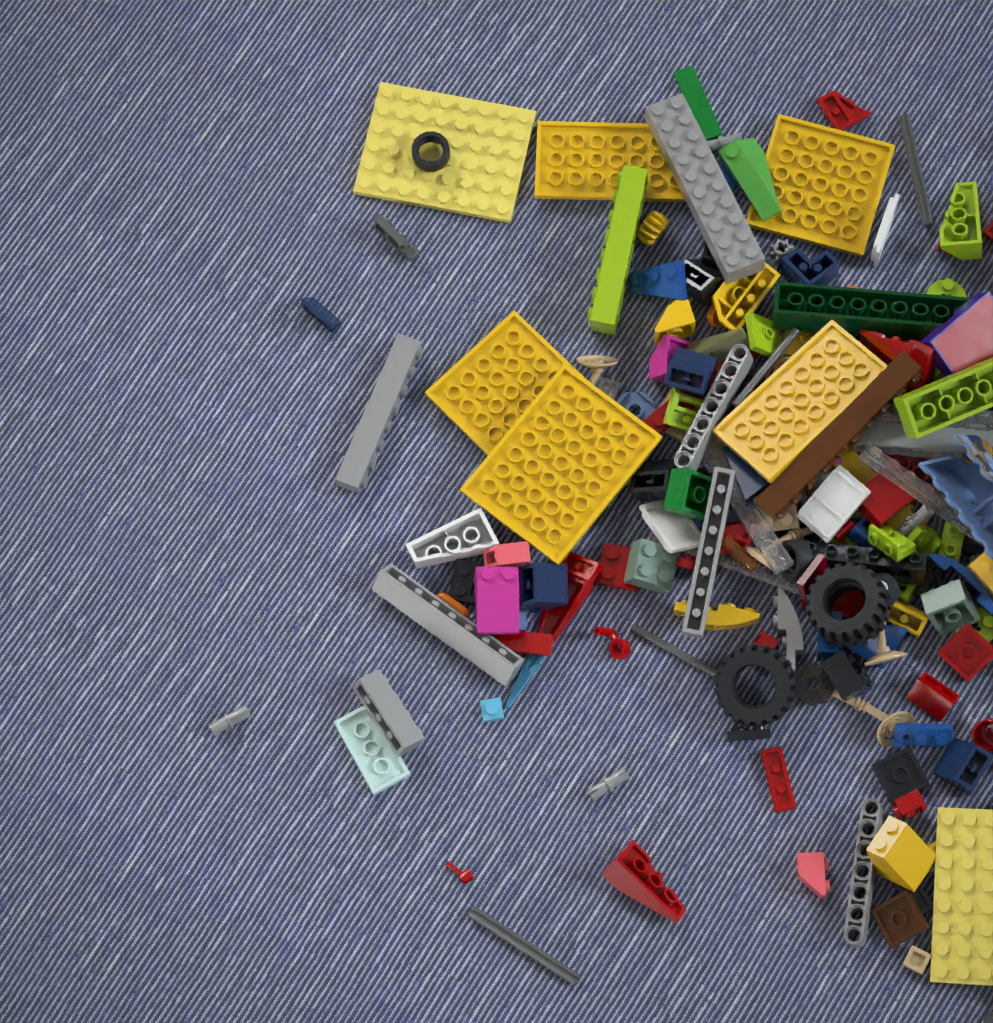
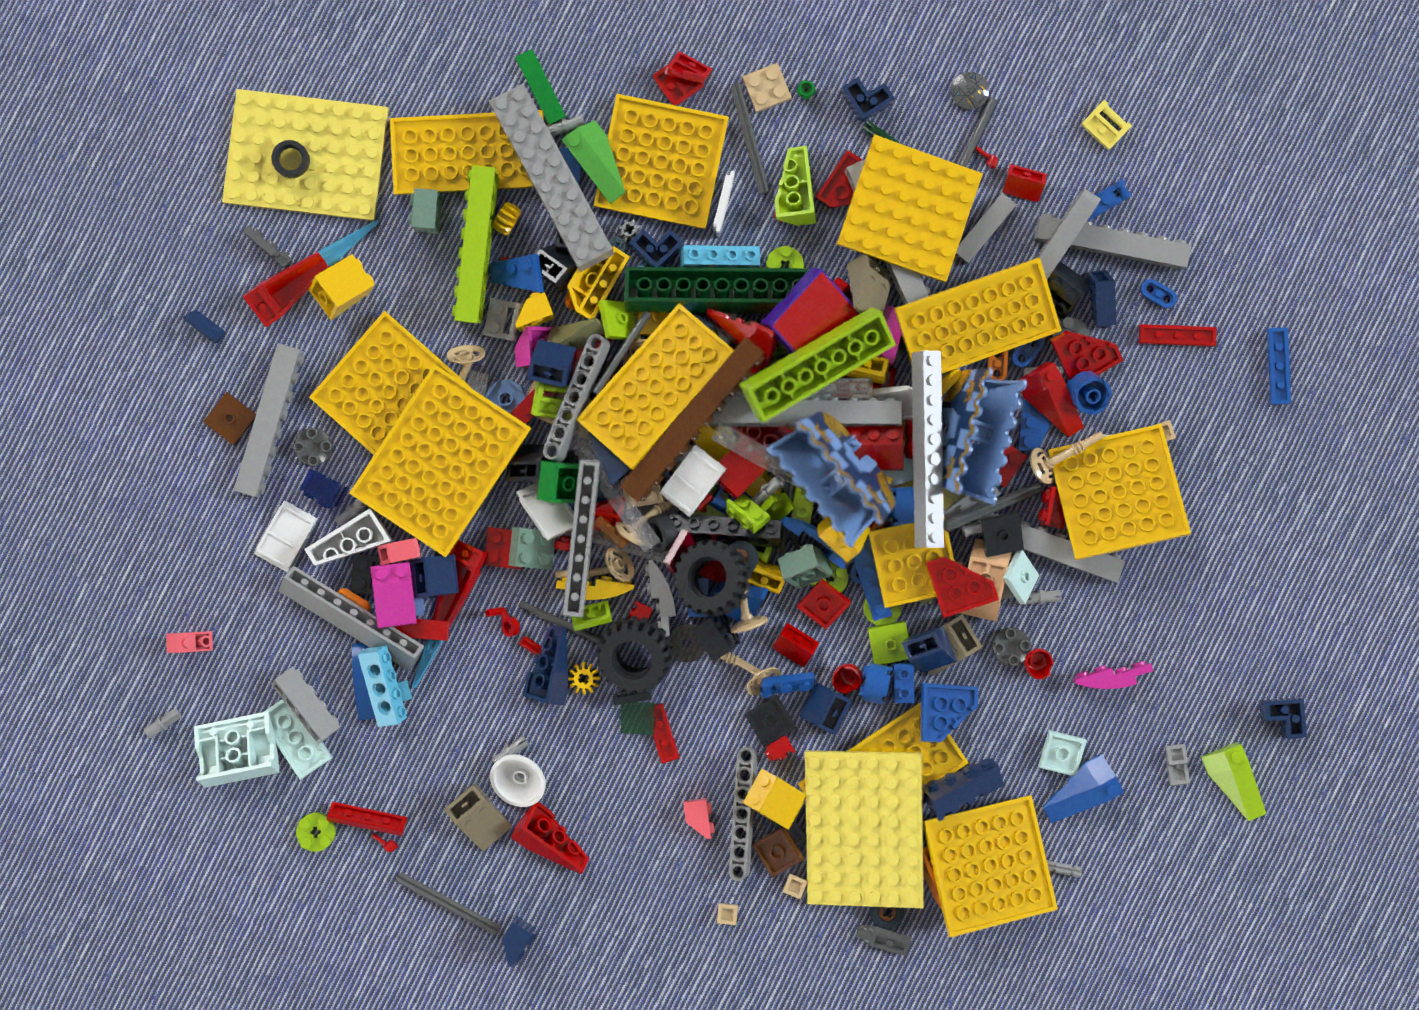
camera: 15 degrees left, 15 degrees up
none -> coral slope [166,631,213,653]
none -> light aqua piece [194,711,279,788]
none -> reddish brown plate [203,392,256,446]
none -> red plate [243,220,379,327]
none -> white piece [254,500,318,572]
none -> dark grey dish [293,428,332,466]
none -> lime plate [296,812,336,852]
none -> clear blue brick [300,469,347,509]
none -> yellow slope [309,254,375,320]
none -> red tile [327,801,407,836]
none -> light grey pin [334,499,367,526]
none -> blue slope [352,643,376,720]
none -> medium azure brick [358,645,407,727]
none -> sand green brick [409,188,442,235]
none -> dark tan slope [444,782,513,851]
none -> light grey plate [483,298,524,342]
none -> white dish [490,754,546,807]
none -> dark blue slope [502,916,536,967]
none -> red axle [519,636,542,655]
none -> dark blue wedge [523,624,568,706]
none -> tan dish [555,546,634,582]
none -> yellow gear [568,662,601,695]
none -> lime bracket [571,600,612,631]
none -> clear green piece [619,702,656,735]
none -> red wing [664,51,712,83]
none -> medium azure brick [680,245,760,268]
none -> tan plate [717,903,738,925]
none -> tan plate [742,63,792,113]
none -> green plate [797,81,816,99]

